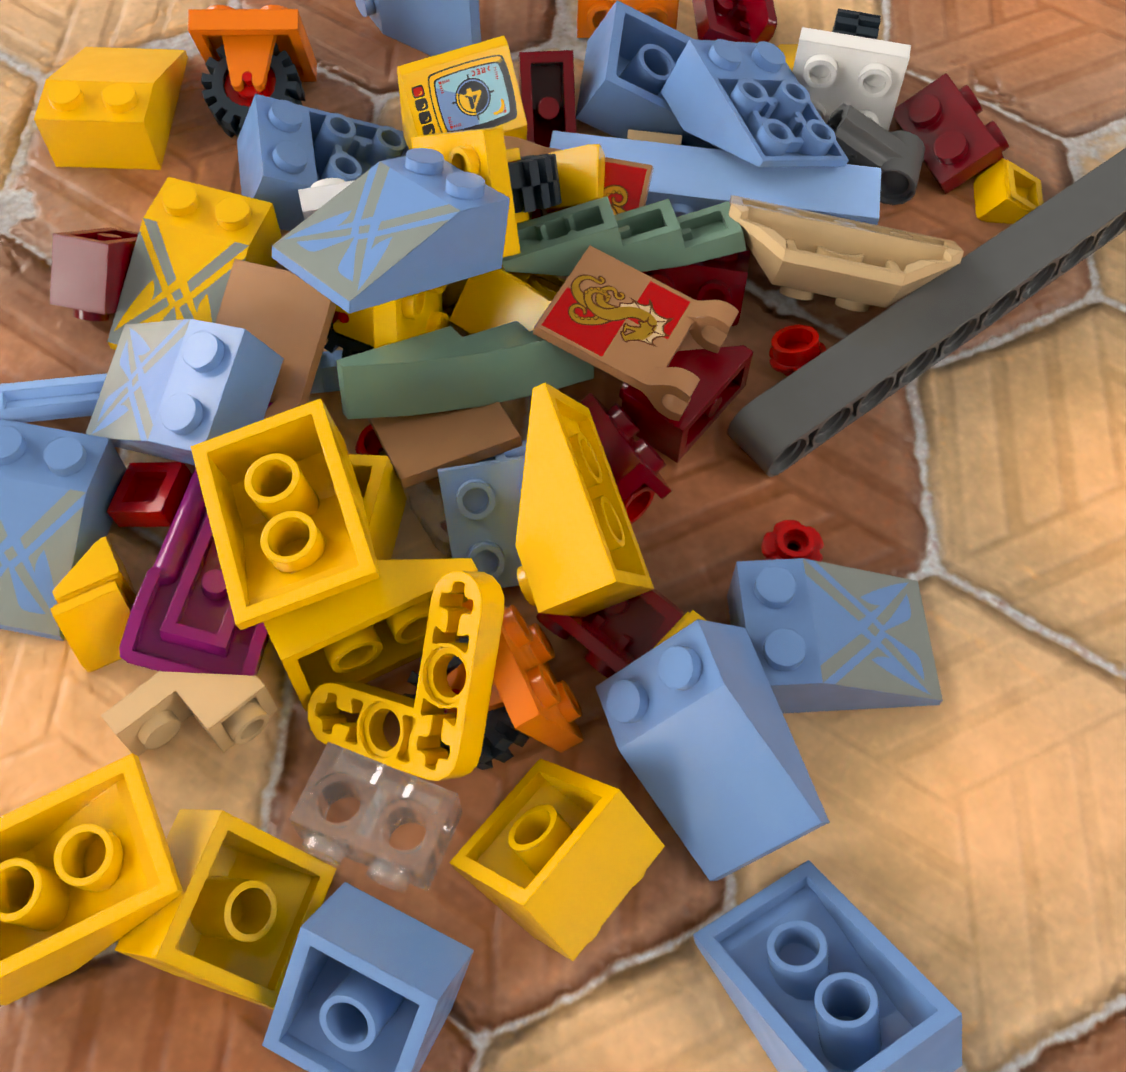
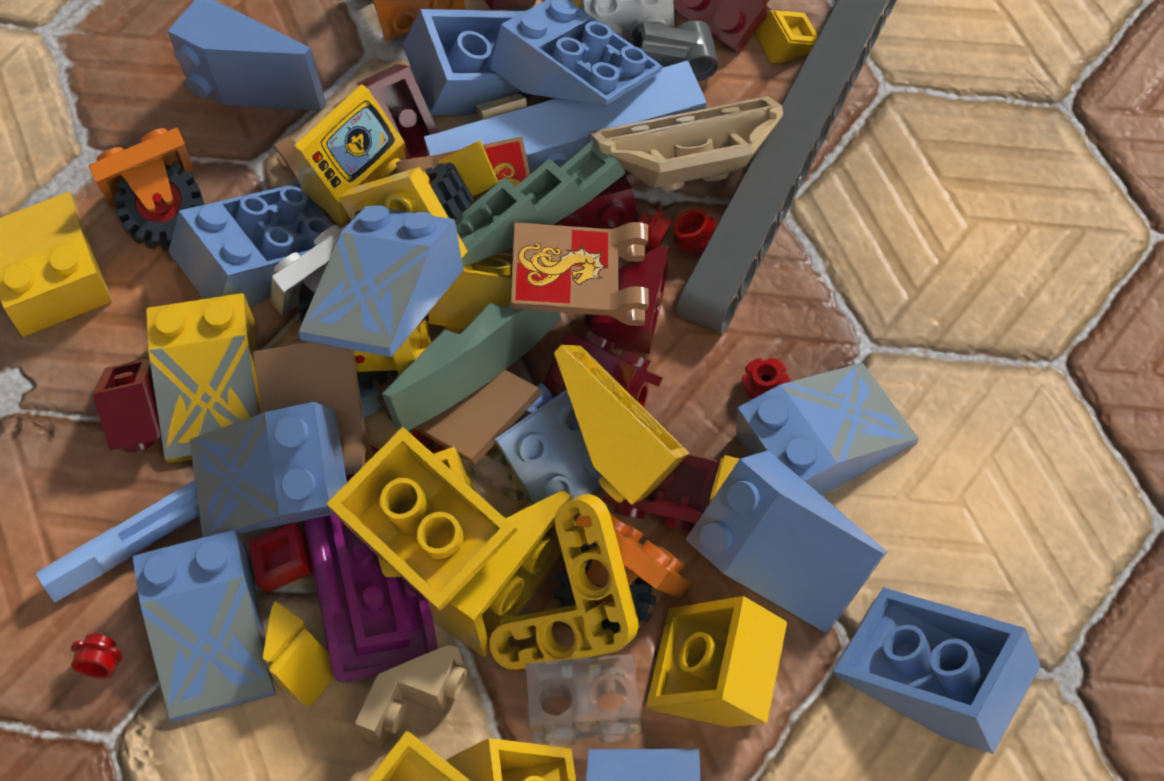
camera: 20 degrees left, 0 degrees up
none -> red plate [639,209,673,251]

